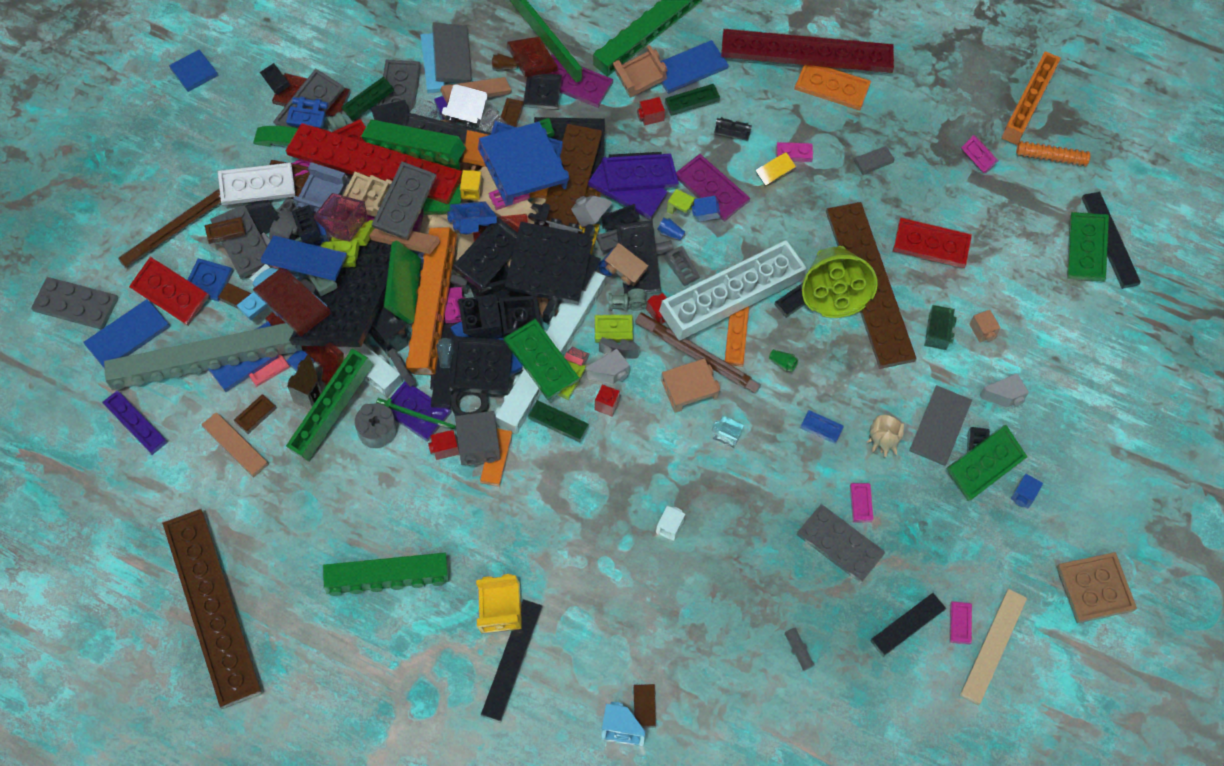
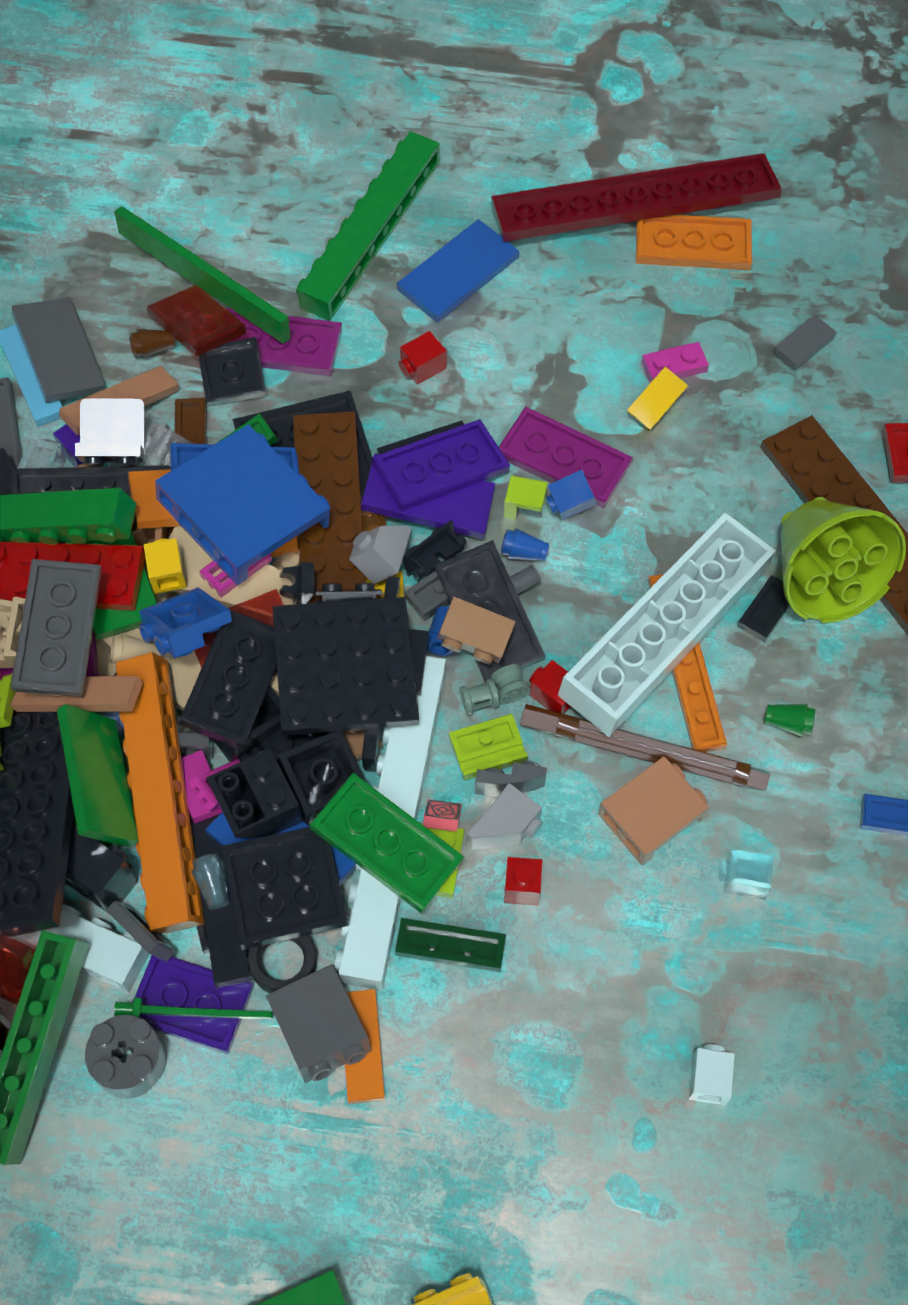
camera: 15 degrees left, 0 degrees up
red brick [428,430,459,460] -> none
nougat panel [613,45,668,98] -> none
dark grey slope [664,246,700,286] -> none
dark green plate [665,83,720,116] -> none
black hinge [714,117,752,141] -> none

